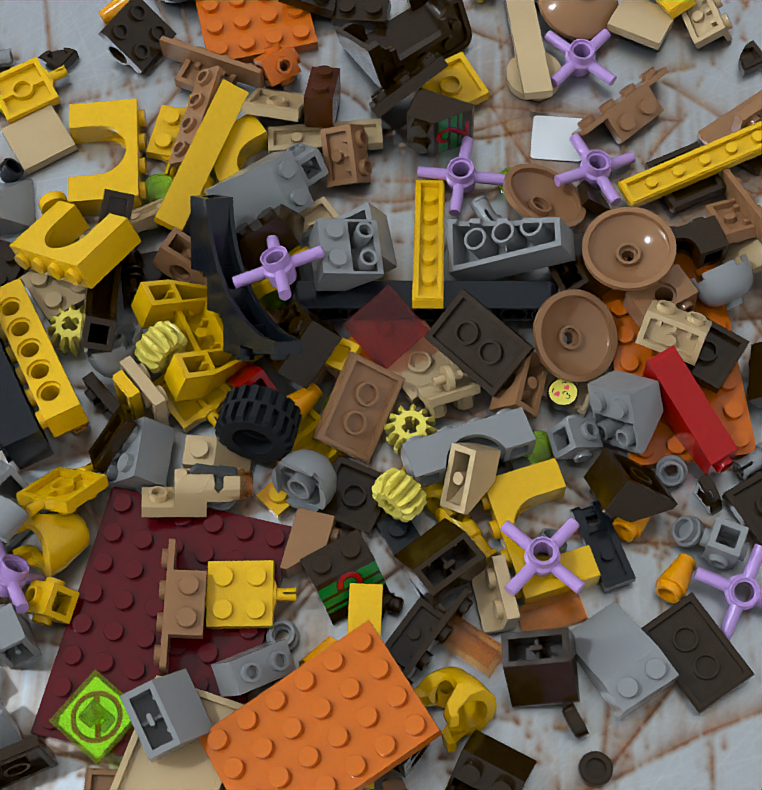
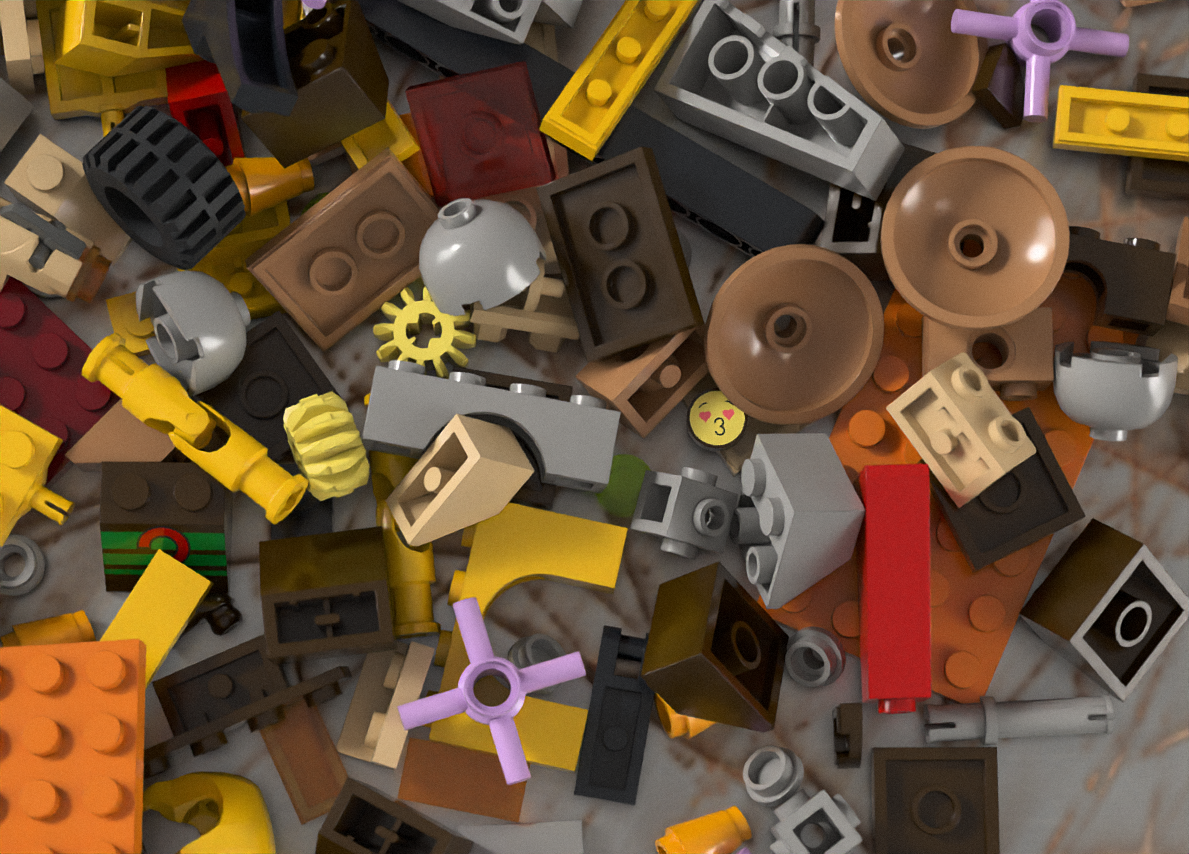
camera: 20 degrees right, 15 degrees up
none -> yellow piece [82,332,309,524]
none -> light grey cylinder [419,198,546,316]

